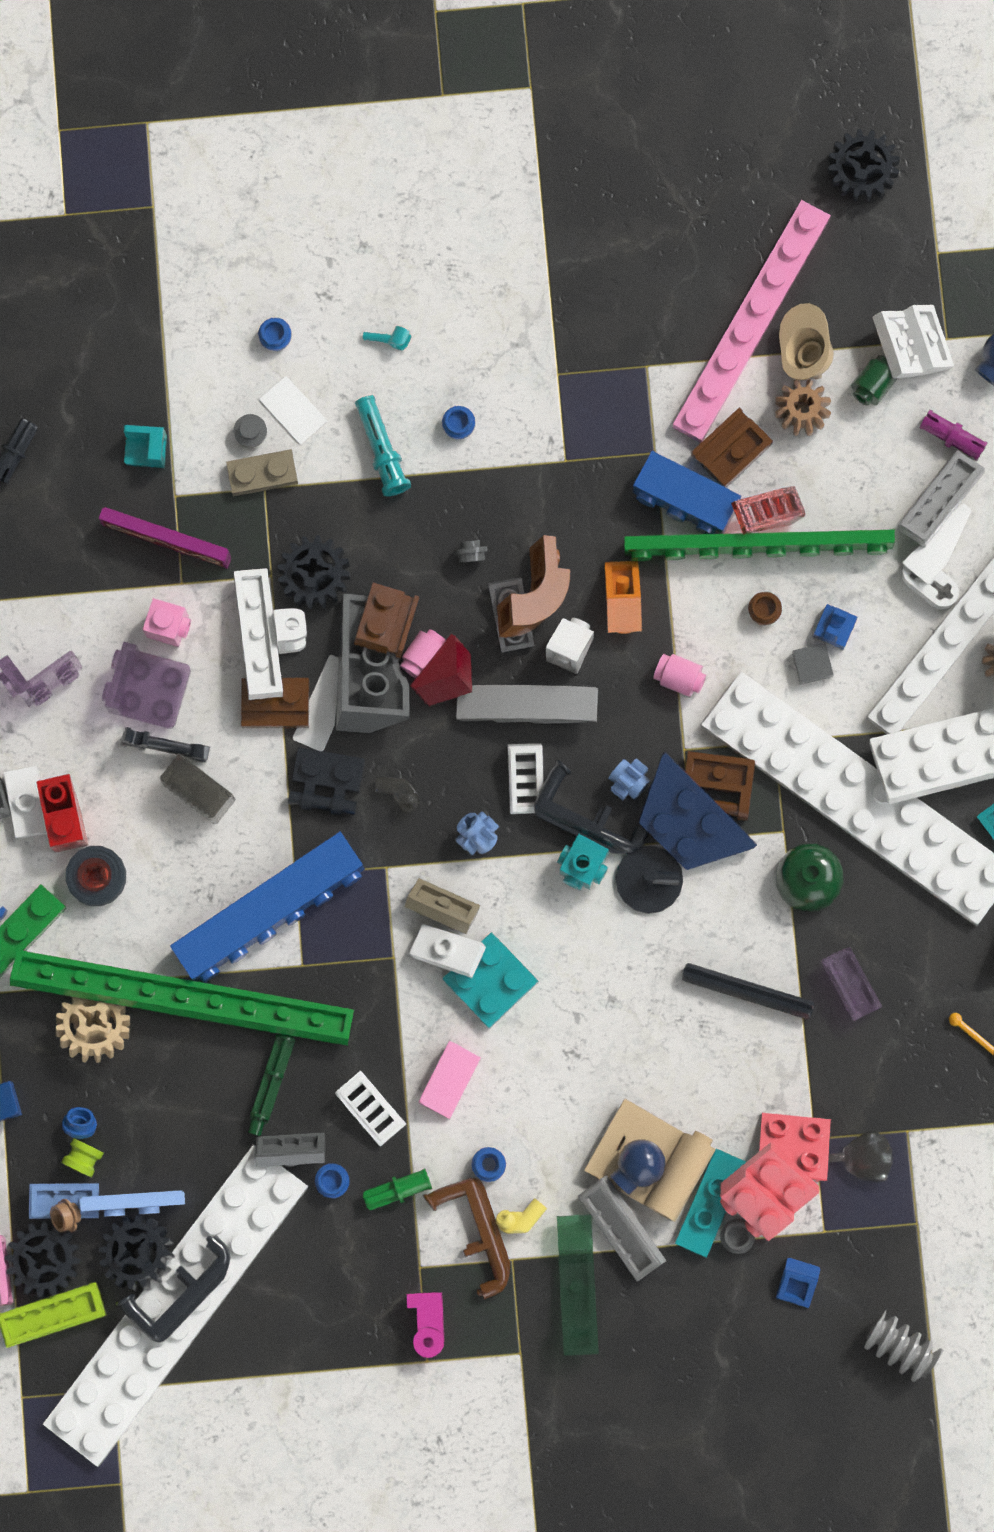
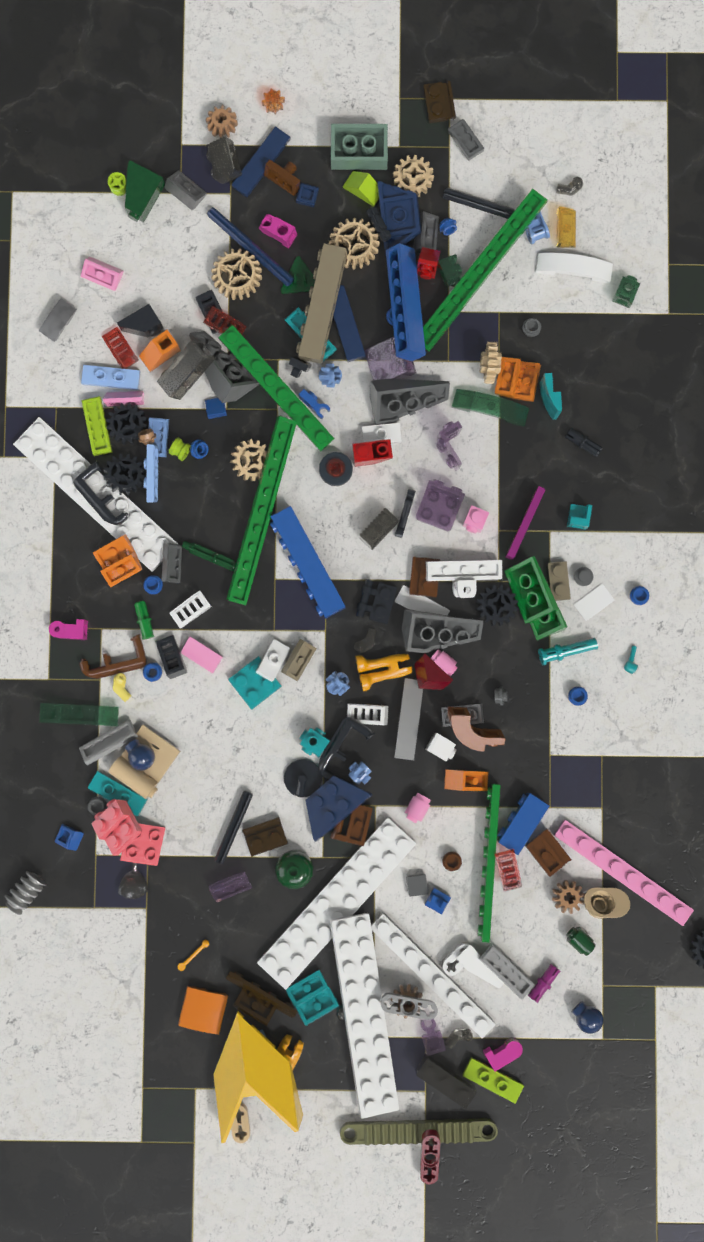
camera: 90 degrees right, 5 degrees up
reddish brown plate [354,583,419,658] -> none
white slope [872,305,954,379] -> none
none -> orange slope [93,534,142,587]
none -> black slope [155,635,187,679]
none -> dark brown plate [242,817,288,857]
none -> light orange piece [355,654,412,692]
none -> green slope [505,556,568,640]

